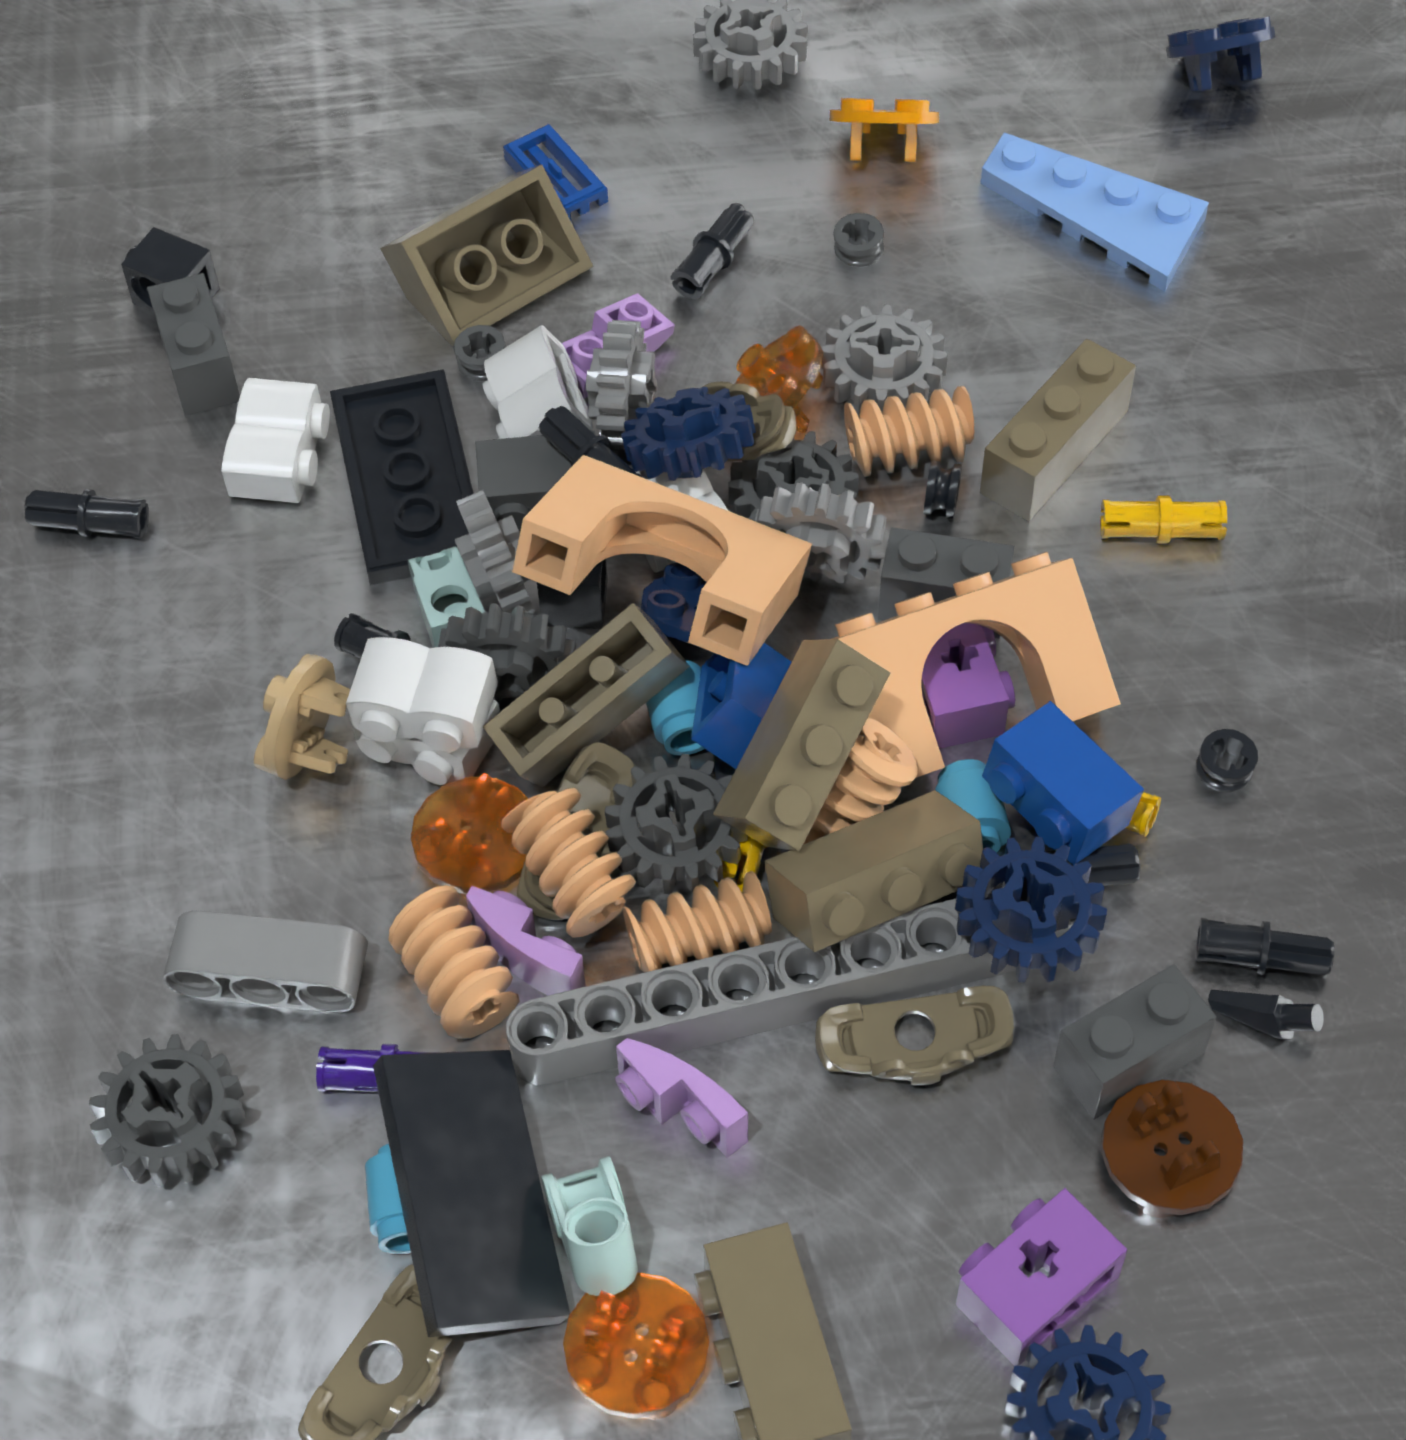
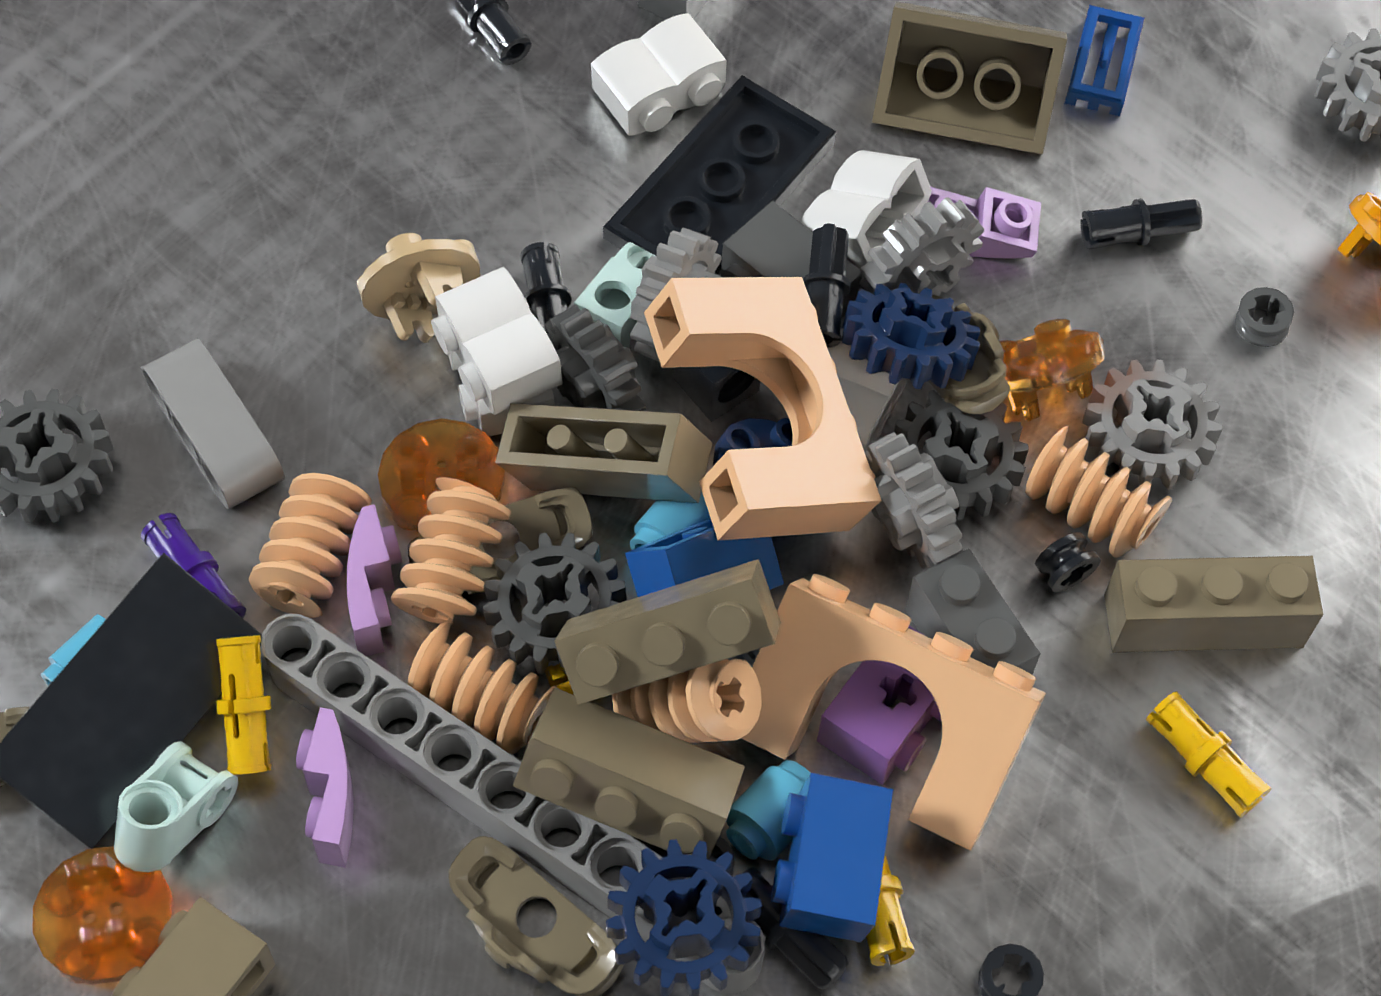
camera: 45 degrees right, 5 degrees up
dark grey bush [454,325,506,381] -> none
none -> yellow pin [216,635,272,775]

